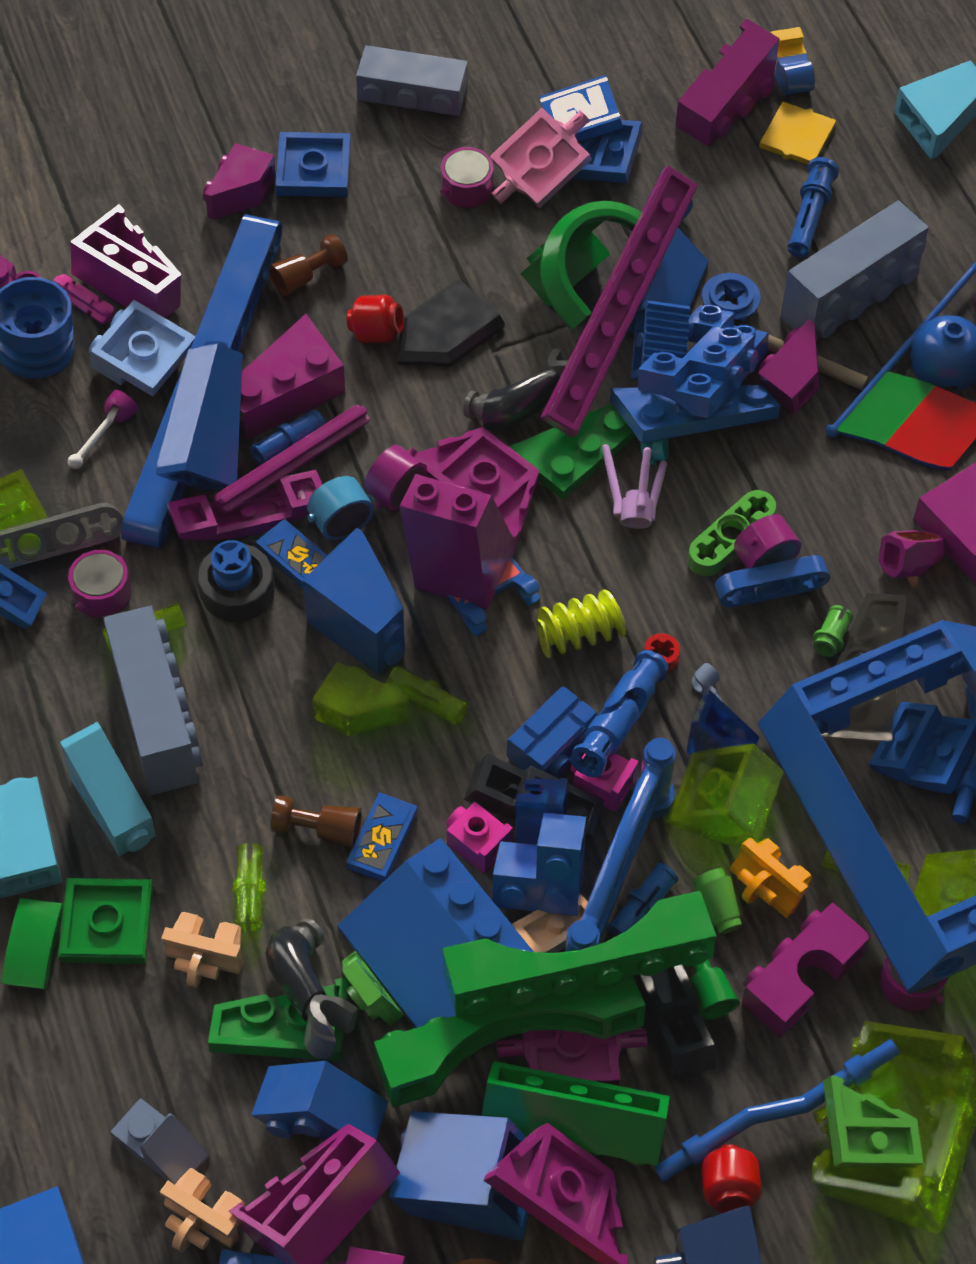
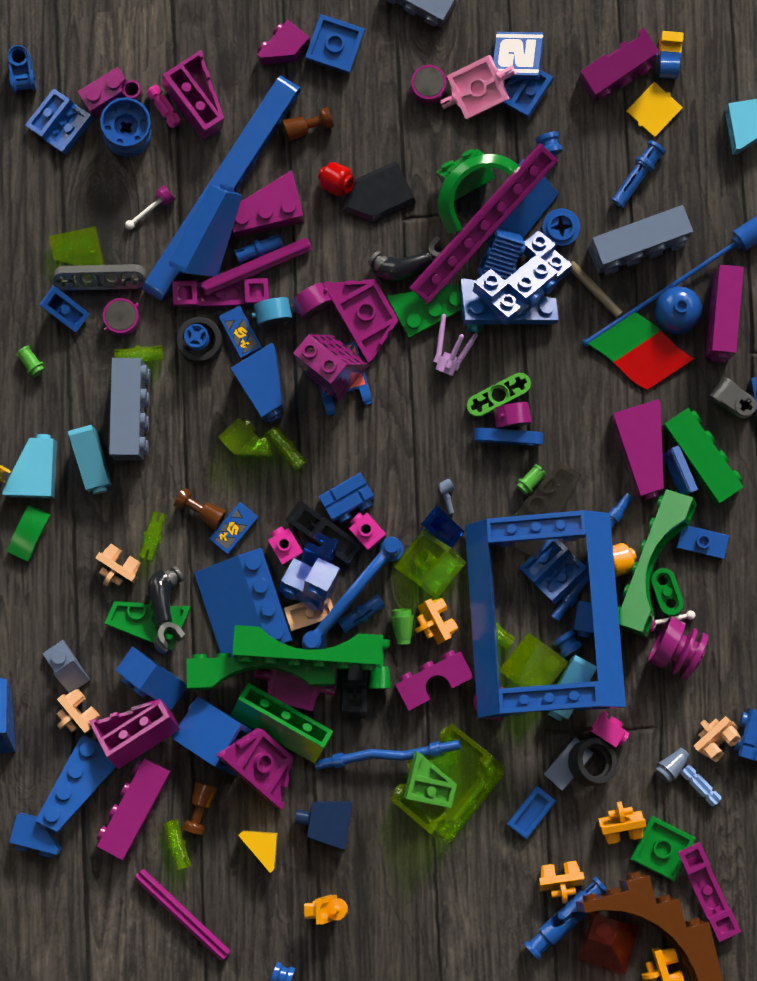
camera: 20 degrees right, 25 degrees up
green tile [58,878,153,964] -> none
light blue plate [88,300,195,396] -> none
bright green wing [342,950,404,1026] -> none
neon yellow piece [537,590,626,658] -> none
blue piece [570,650,669,777] -> none
red bush [644,633,680,674] -> none
red head [701,1144,762,1214] -> none
magenta slope [758,319,820,414] -> none
magenta rock [878,530,946,578] -> none

